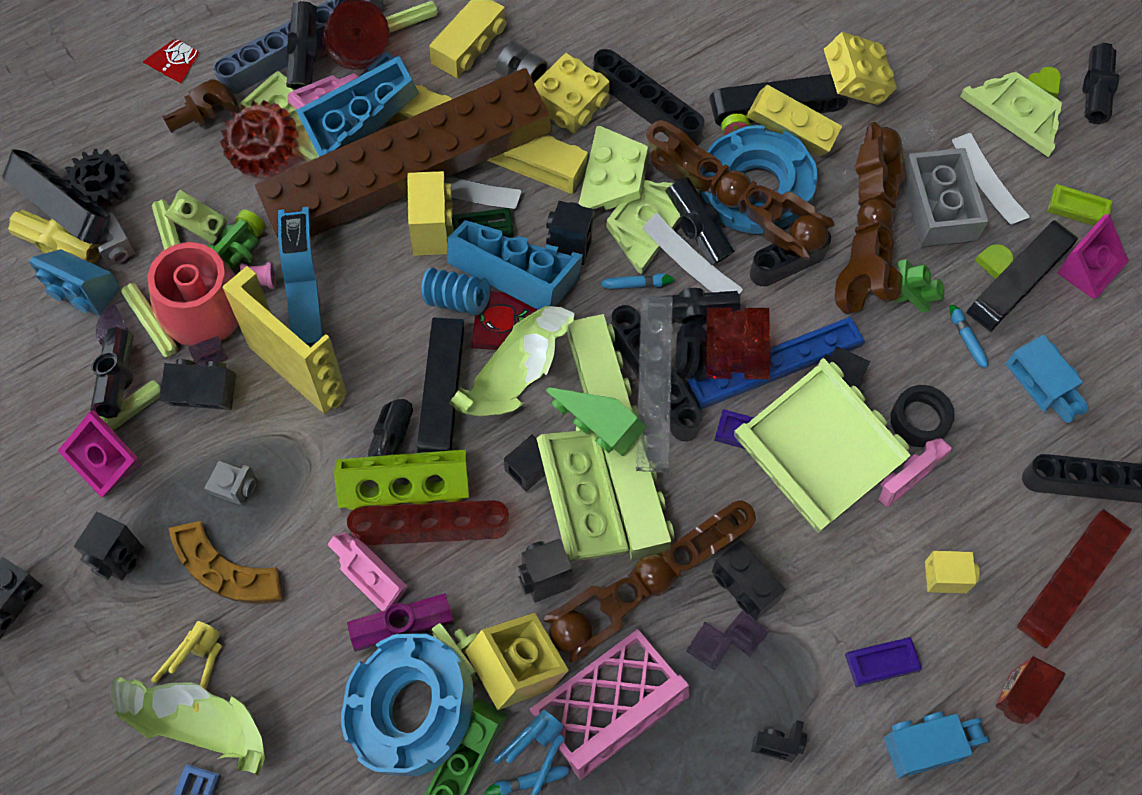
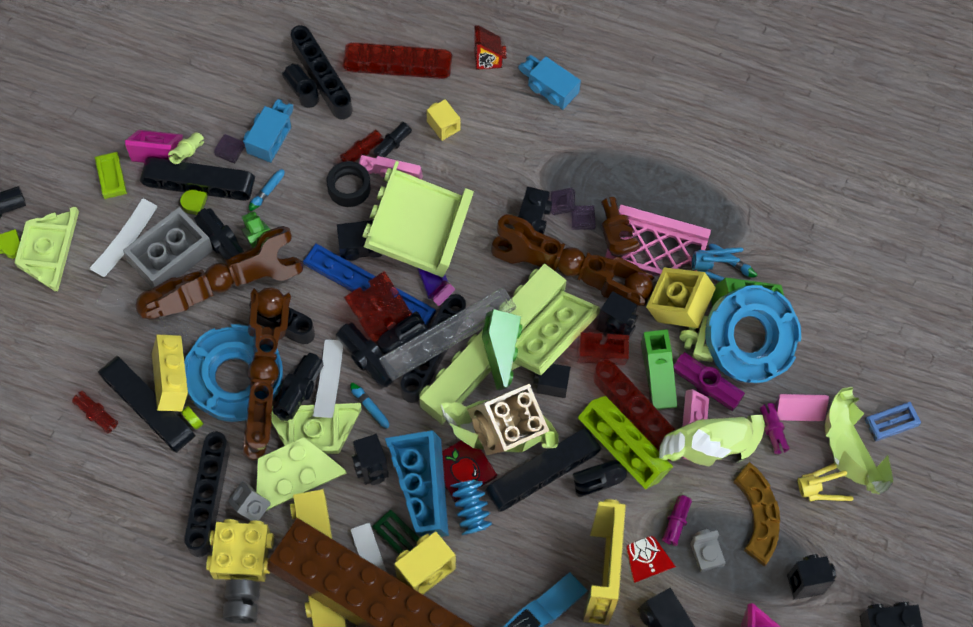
camera: 125 degrees left, 0 degrees up
black bracket [751,720,807,763] -> none
light yellow brick [824,32,897,105] -> none
dark purple tile [845,637,922,687] -> none
none -> clear red pin [72,391,118,433]
none -> yellowish green pin [168,132,204,164]
none -> black piece [194,208,244,260]
none -> clear purple tile [214,134,245,164]
none -> light grey bracket [228,481,270,521]
none -> black piece [282,64,319,108]
none -> clear red pin [340,130,384,162]
none -> black axle [373,122,412,158]
none -> magenta tile [429,280,456,306]
none -> tan brick [467,384,549,455]
none -> clear red piece [577,332,629,365]
none -> reddish brown piece [601,197,640,255]
none -> red sticker [627,536,676,583]
none -> bright green slope [641,329,677,410]
none -> yellowish green animal [659,415,765,466]
none -> magenta axle [662,495,692,546]
none -> magenta pin [760,403,790,454]
none -> bright pink slope [775,394,829,421]

